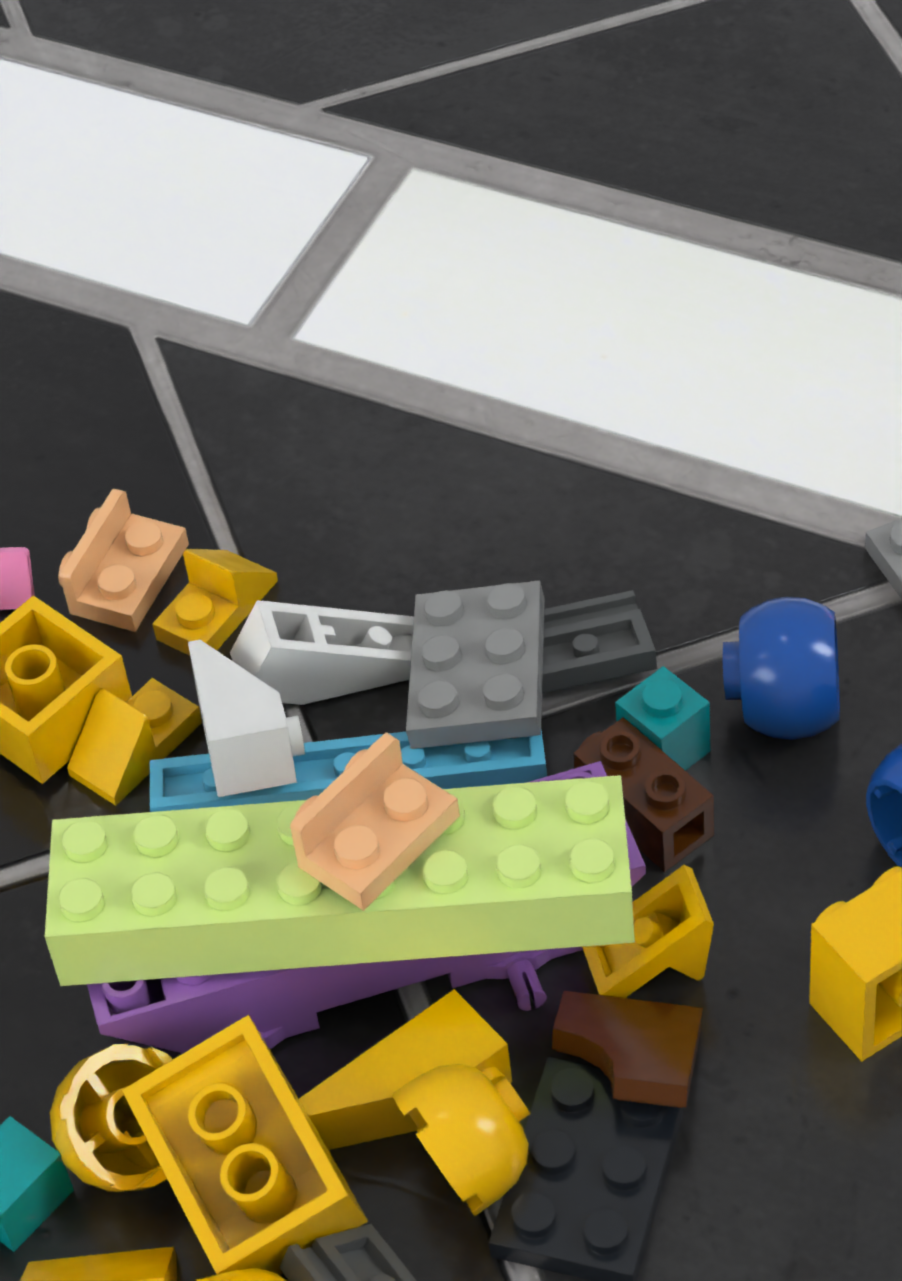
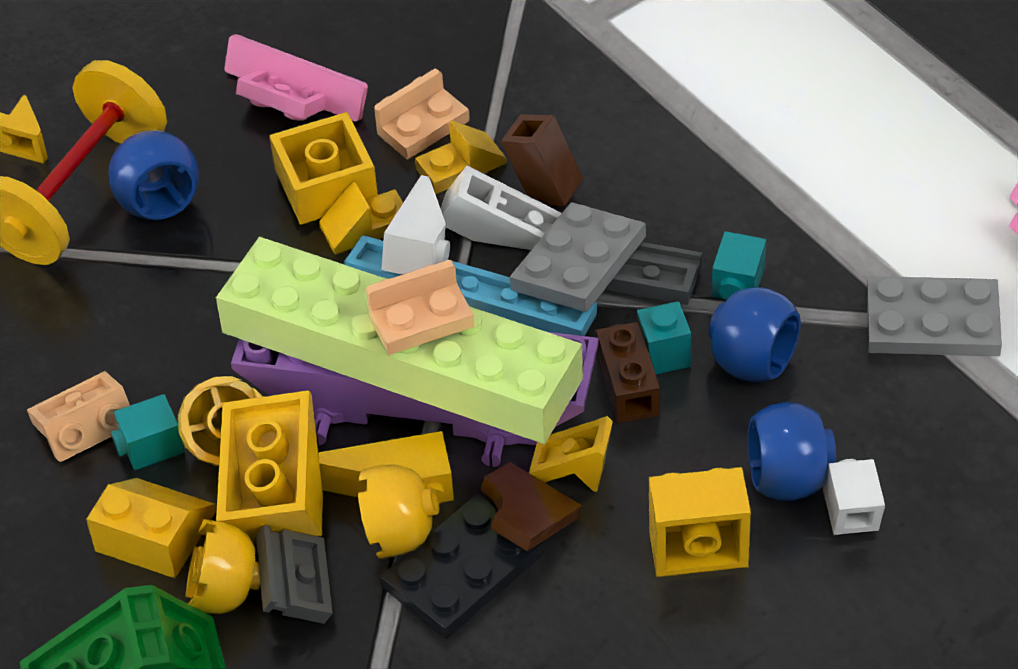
camera: 25 degrees right, 0 degrees up
none -> reddish brown brick [501,114,584,206]
none -> teal brick [712,231,766,300]

